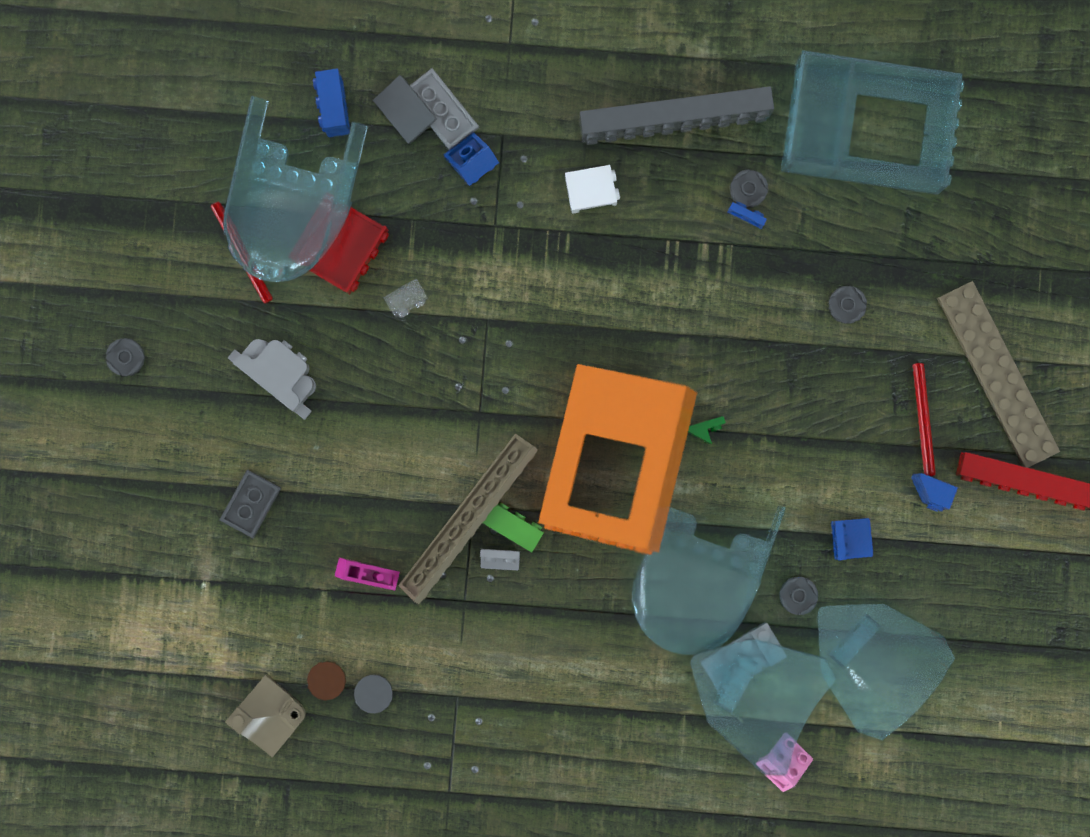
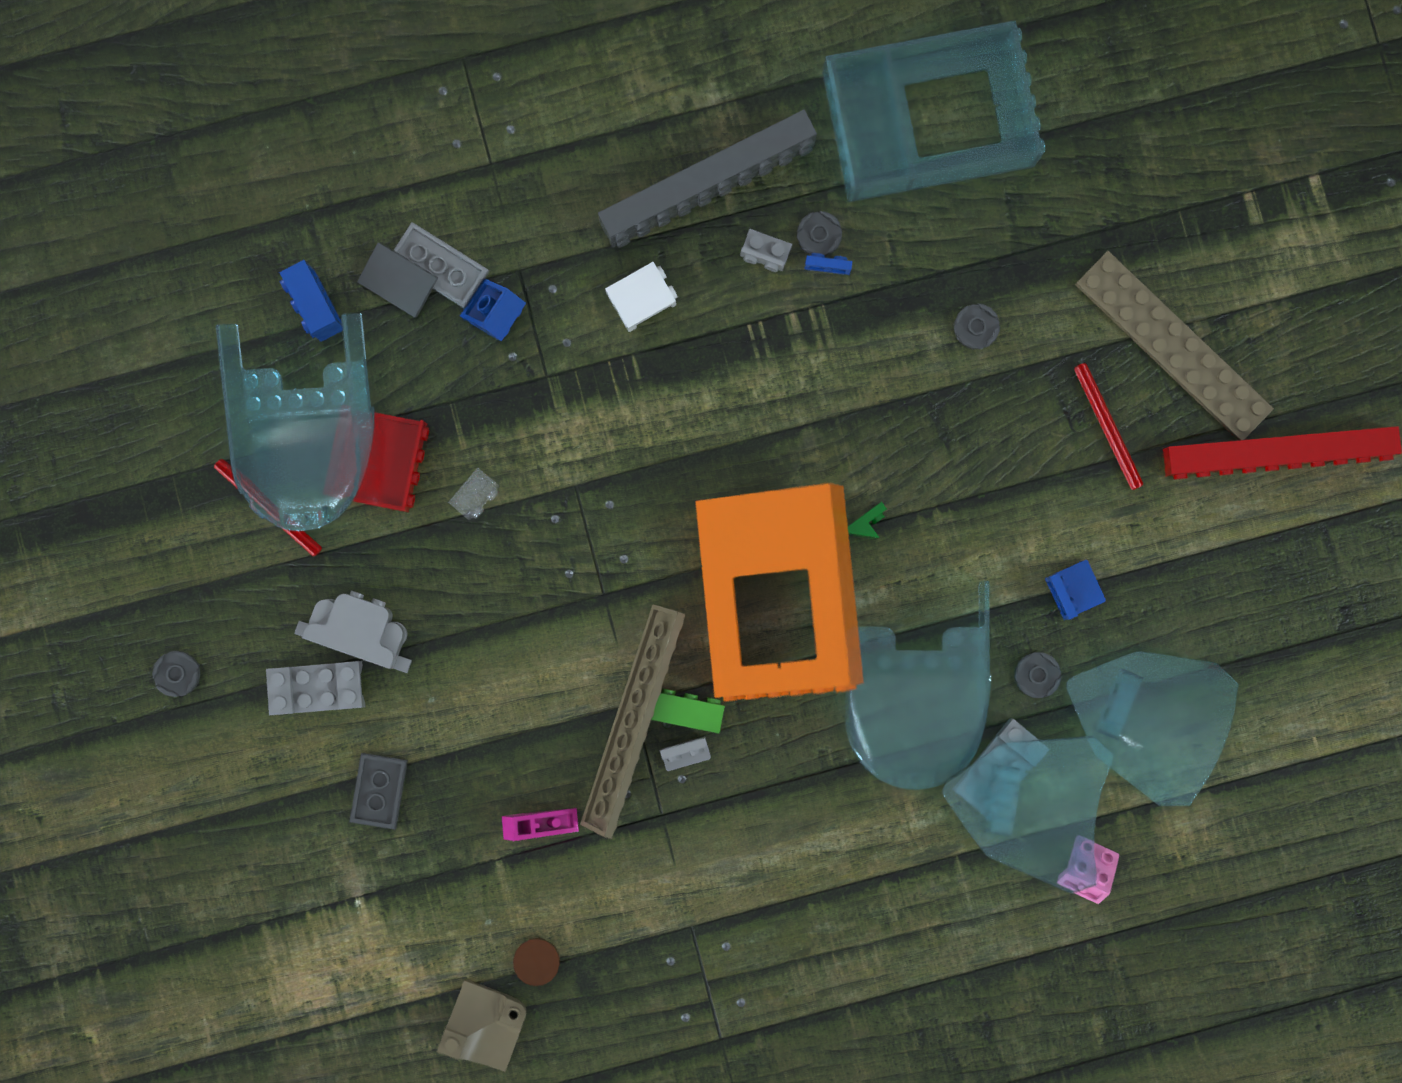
camera: 20 degrees left, 0 degrees up
dark grey tile [354,674,393,714] -> none
blue slope [911,473,958,512] -> none
none -> light grey piece [266,661,365,715]
none -> light grey bracket [740,229,792,272]

